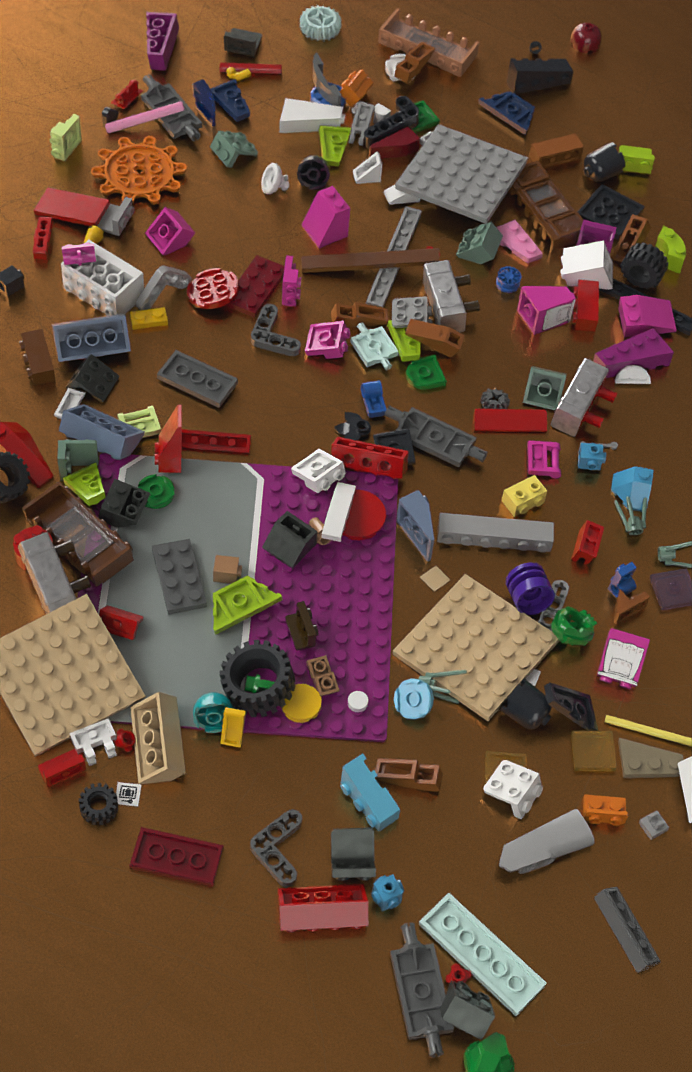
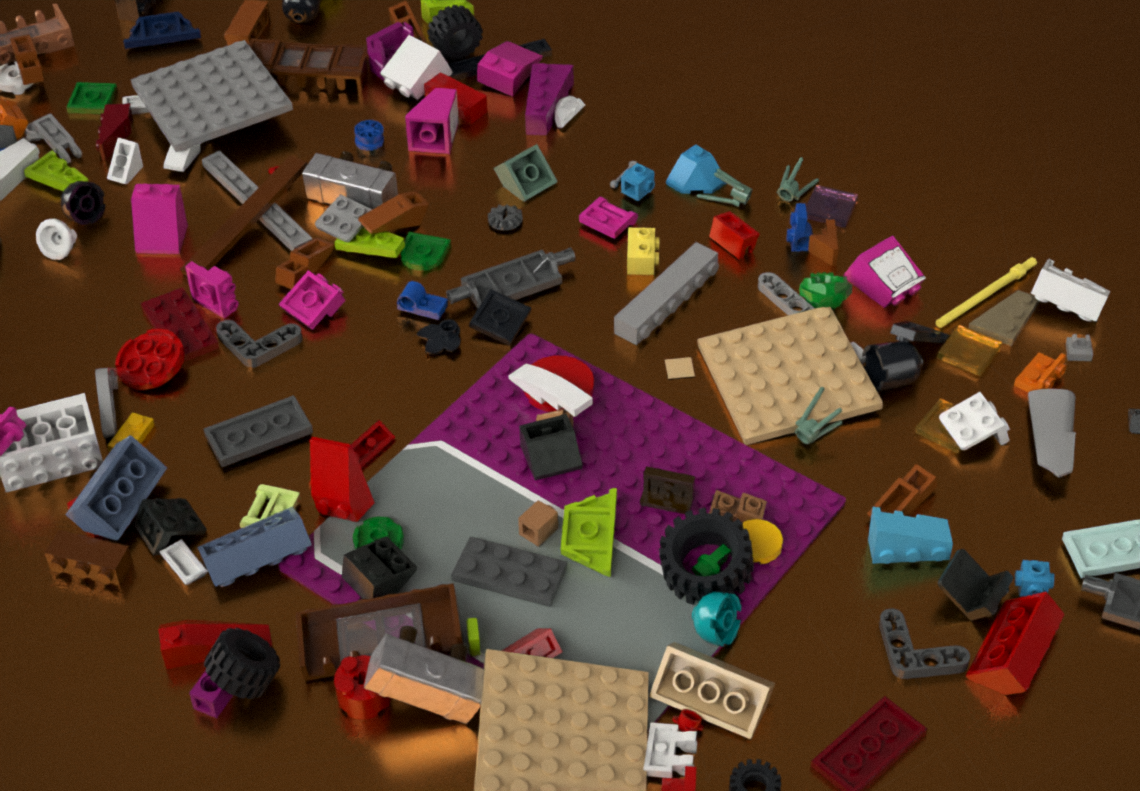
camera: 50 degrees left, 10 degrees down
sand green bracket [57,439,99,481] -> none
lime wing [63,463,106,506] -> none
white sticker [116,782,142,807] -> none
dark pink slope [145,207,195,255] -> none
yellow tile [220,707,246,748] -> none
white plate [291,449,346,493] -> none
red brick [331,437,409,479] -> none
white tile [348,691,368,712] -> none
light aqua plate [350,322,399,370] -> none
black beam [364,96,419,149] -> none
white brick [373,103,391,124] -> none
medium azure tile [394,679,434,719] -> none
sand blue slope [396,490,434,562] -> none
sand green slope [456,222,503,264] -> none
red slope [473,409,547,432] -> none
bright pink wing [496,220,543,263] -> none
dark purple wheel [505,562,555,615] -> none
flat silver piece [551,358,618,437] -> none
black plate [577,184,645,240] -> none
none -> lime tile [466,618,481,656]

